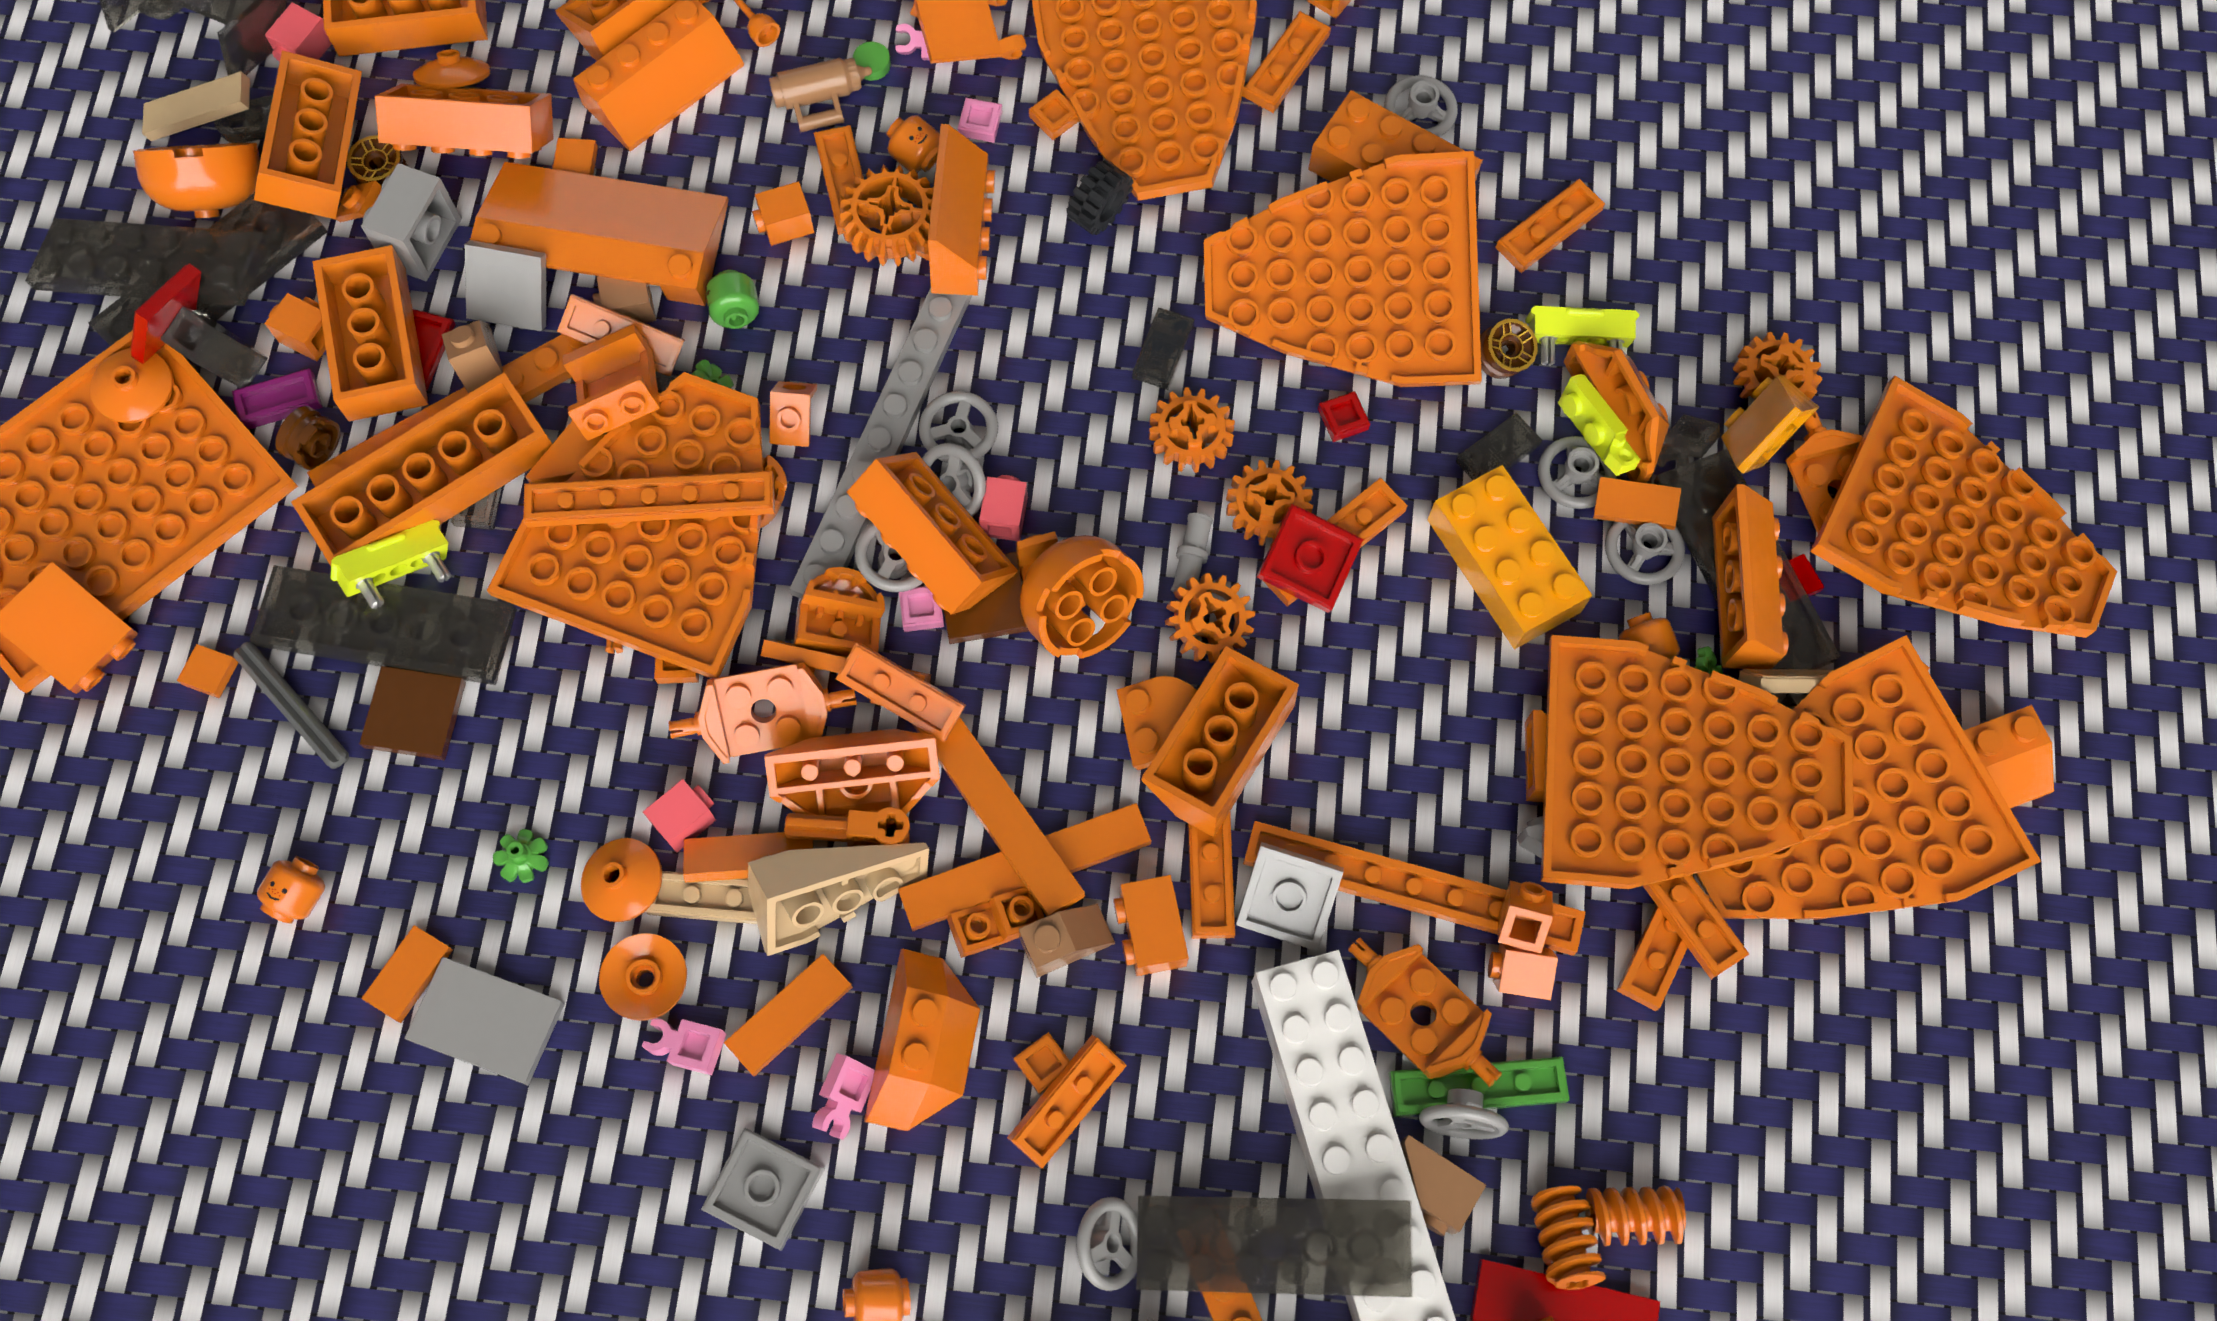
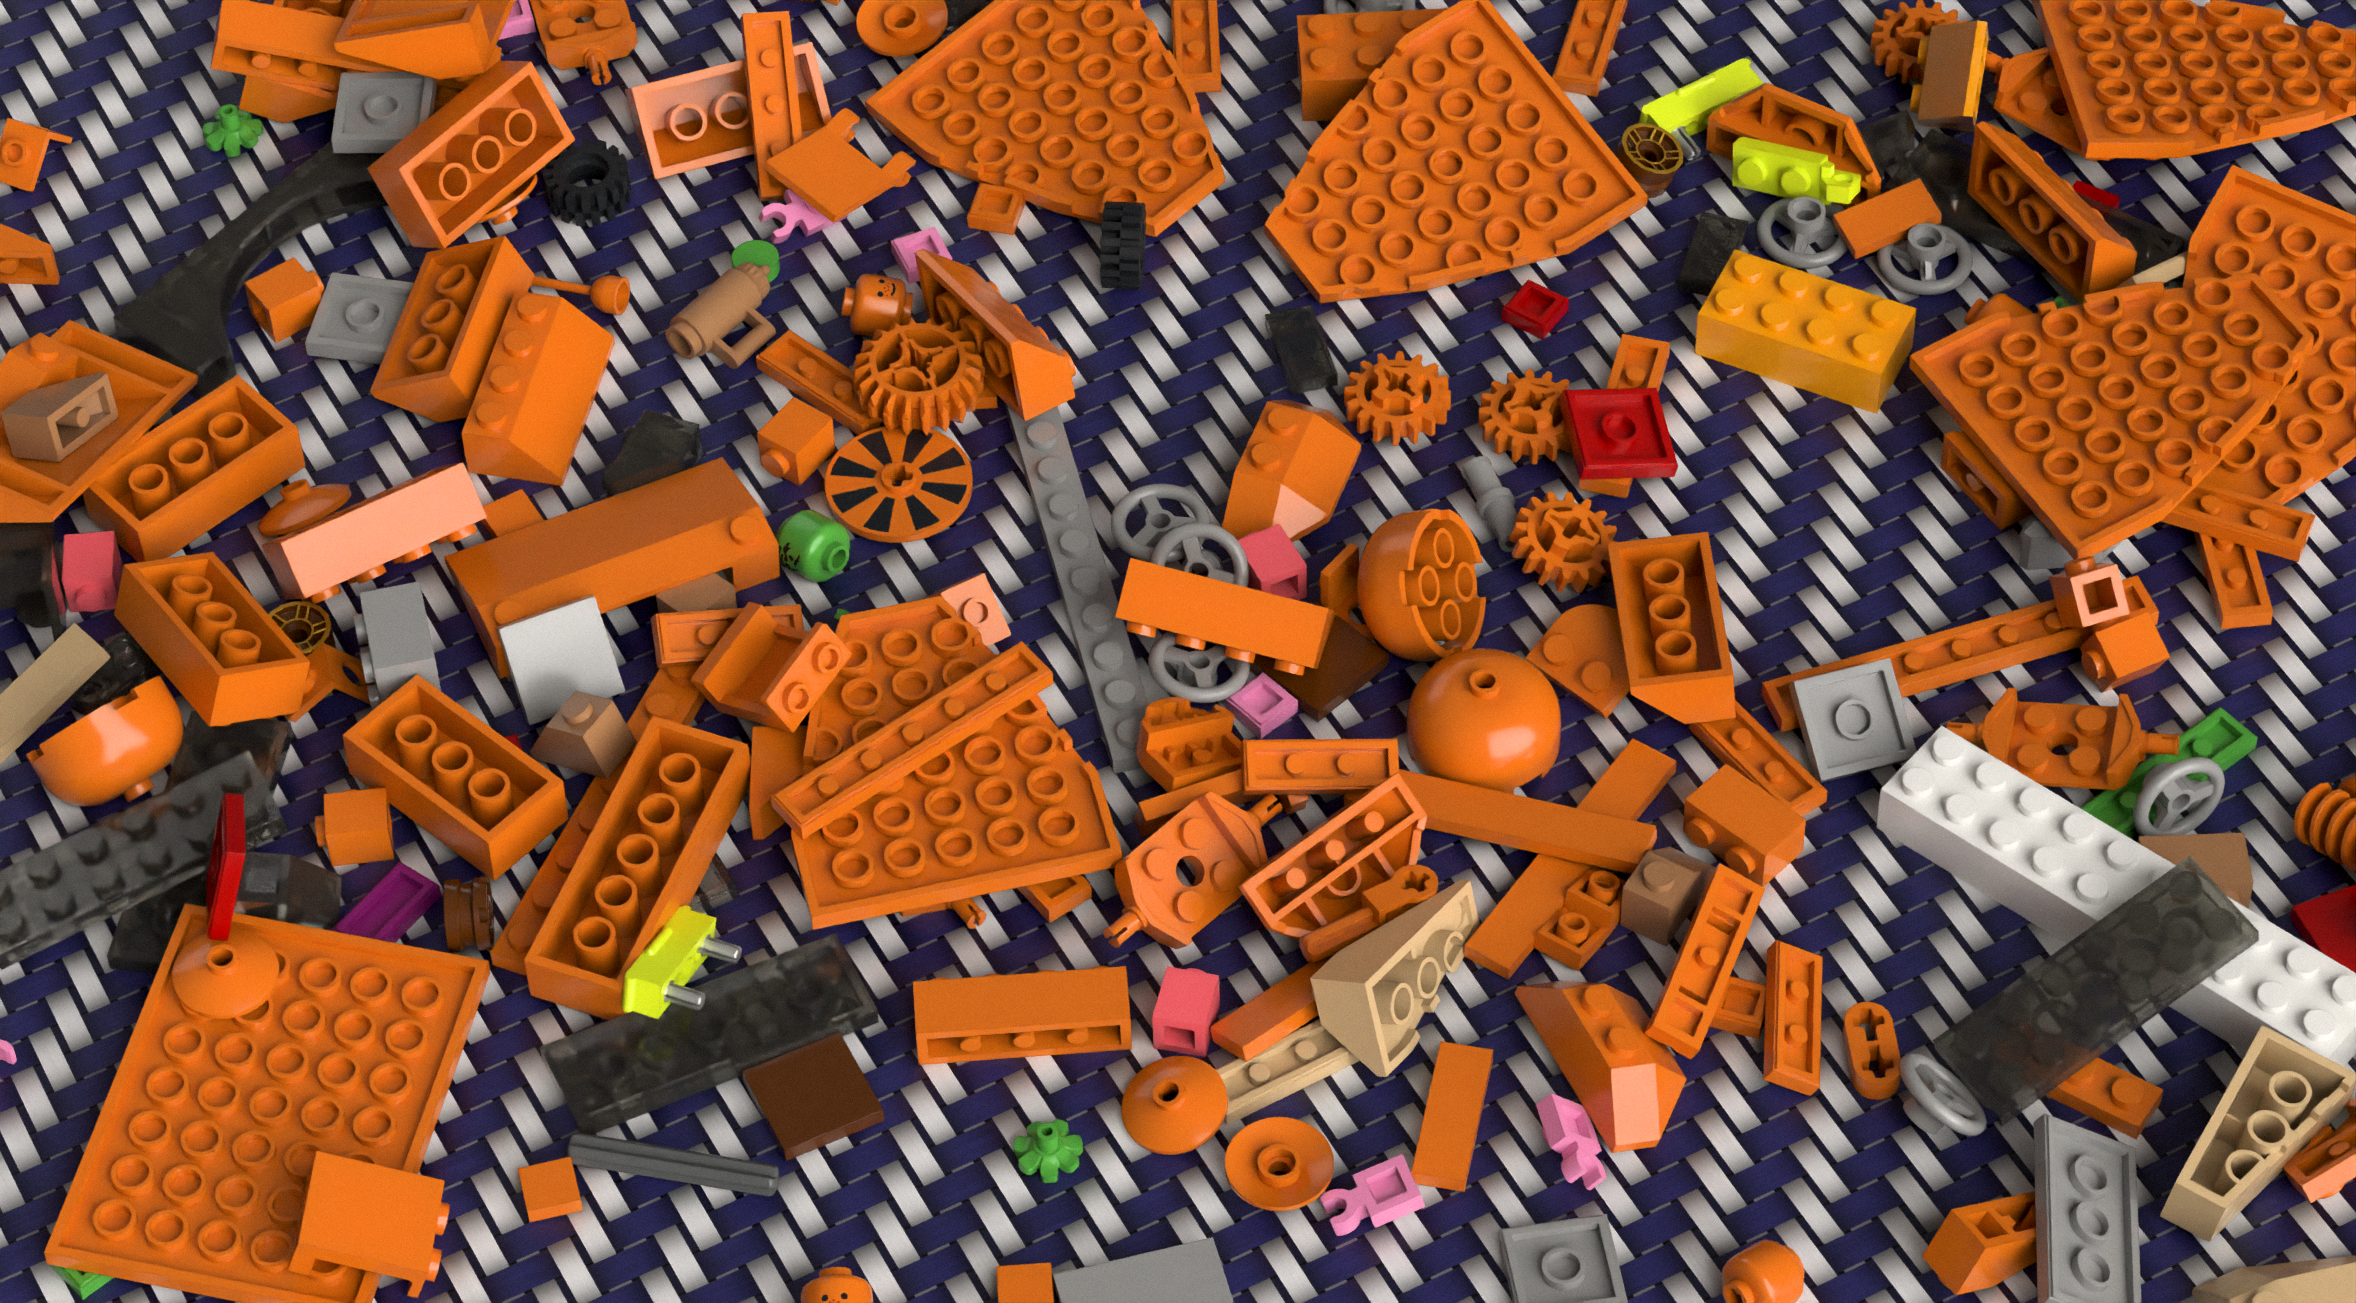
camera: 30 degrees left, 20 degrees down
none -> clear smoke slope [602,410,703,498]
none -> orange piece [825,426,973,543]
none -> orange brick [913,966,1132,1065]
none -> orange wedge [1219,399,1361,548]
none -> orange cylinder [1406,648,1561,794]
none -> orange hinge [1644,863,1765,1060]
none -> orange beam [1843,1002,1901,1100]

